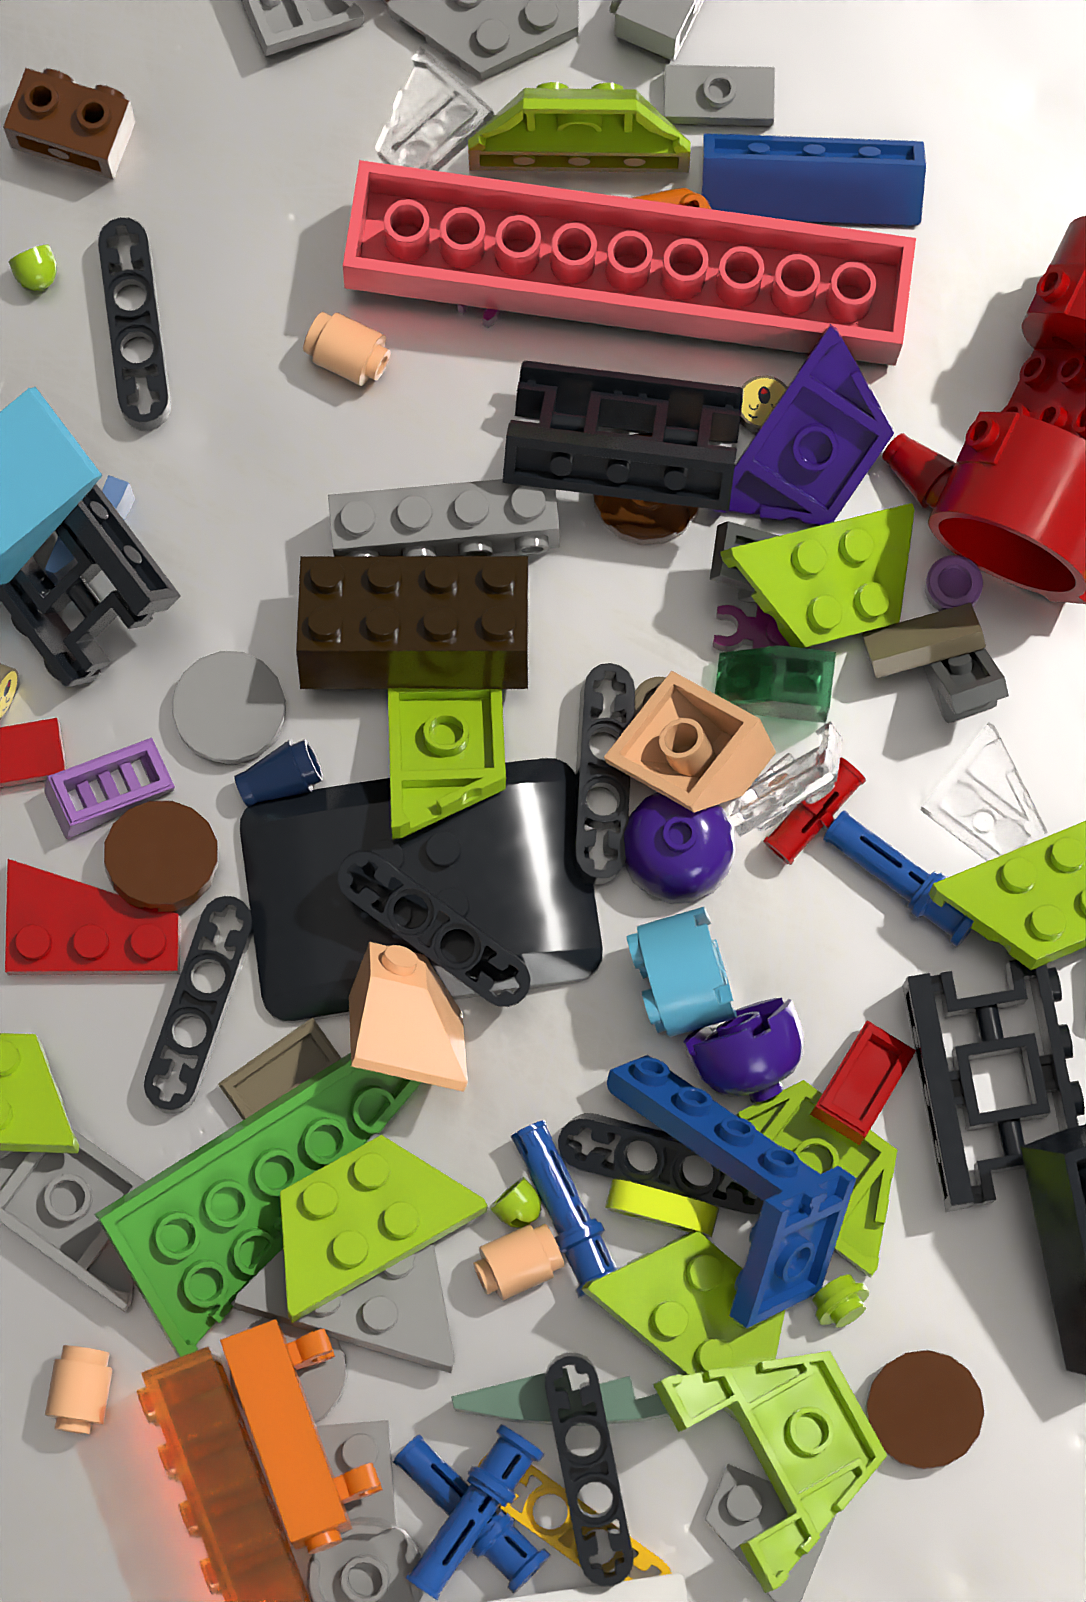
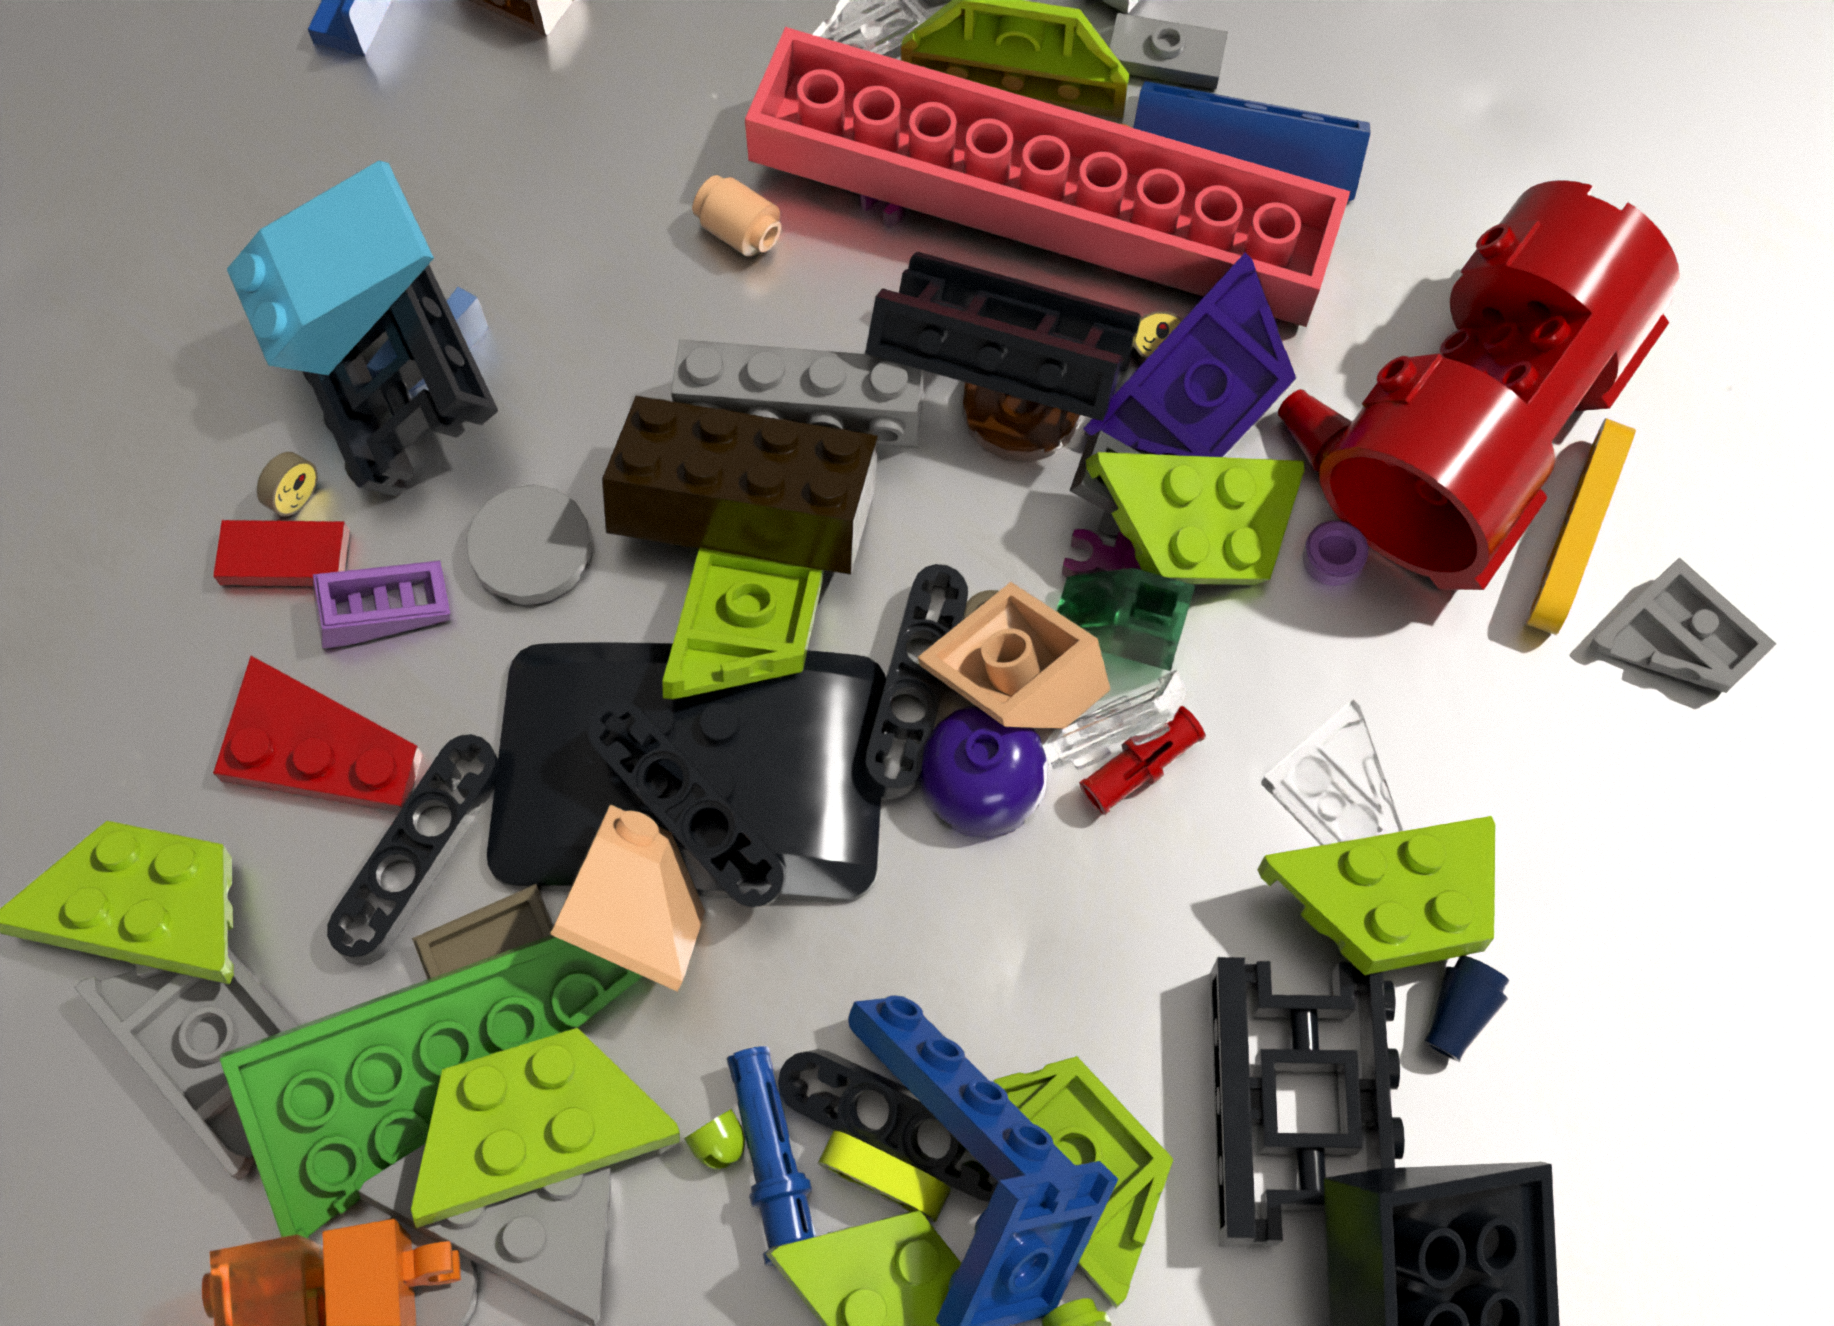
camera: 10 degrees right, 10 degrees down
lime hinge [8,245,57,291] -> none
light nougat brick [45,1345,113,1434] -> none
black beam [98,217,171,431] -> none
reddish brown tile [104,801,218,912] -> none
dark blue cone [234,739,324,807] -> none
light nougat brick [473,1224,565,1301] -> none
medium azure brick [627,907,737,1037] -> none
dark purple cylinder [683,998,804,1103] -> none
red tile [810,1020,916,1145] -> none
blue pin [823,810,974,948] -> none
dark tan tile [862,603,986,678] -> none
dark grey slope [923,648,1009,723] -> none

